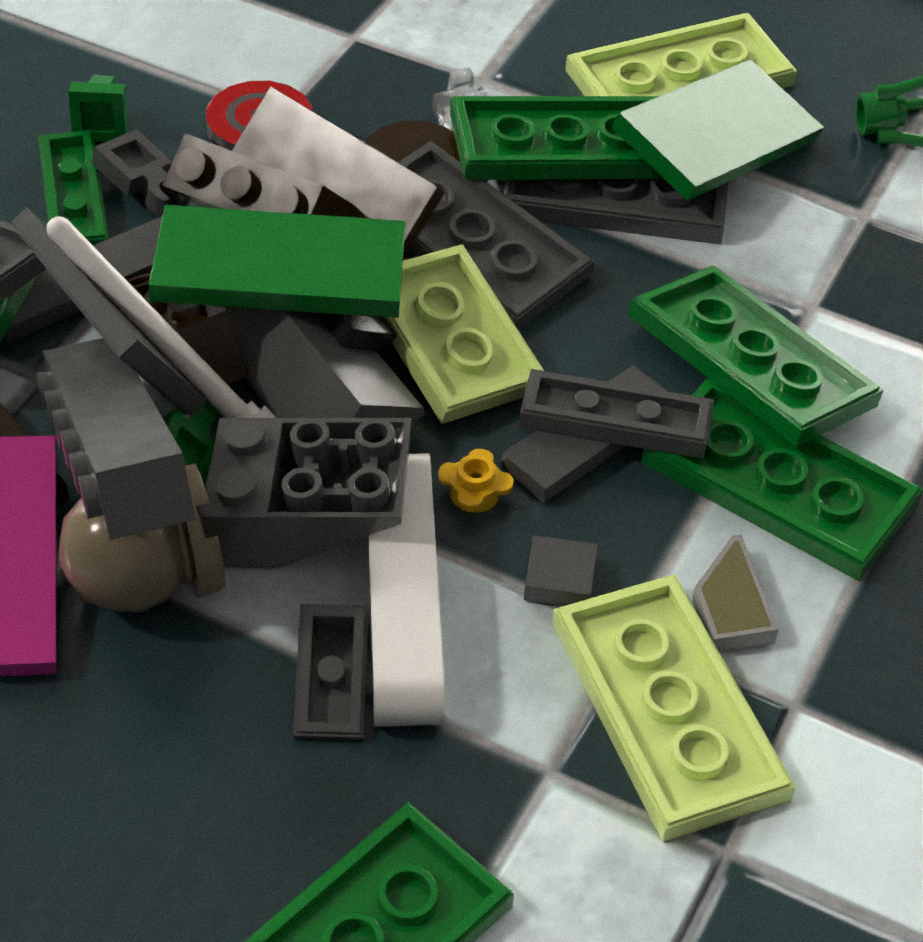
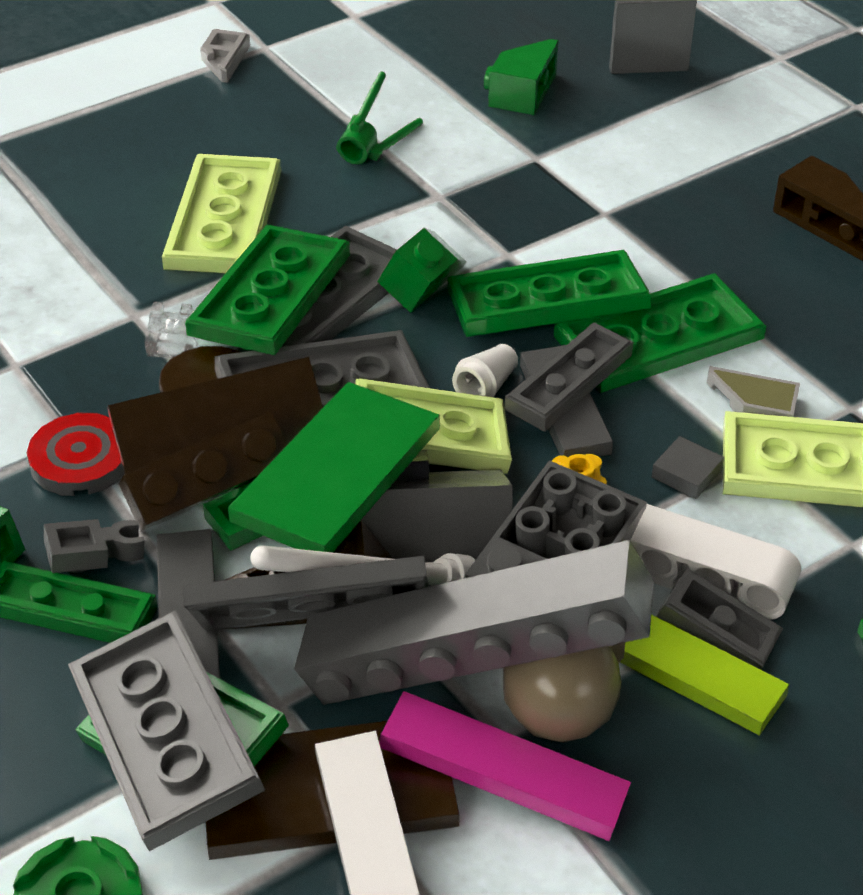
camera: 60 degrees left, 5 degrees down
tile [611,59,824,201] -> none
none -> green slope [377,228,467,313]
none -> white cone [452,344,518,397]
none -> lime tile [620,614,789,736]

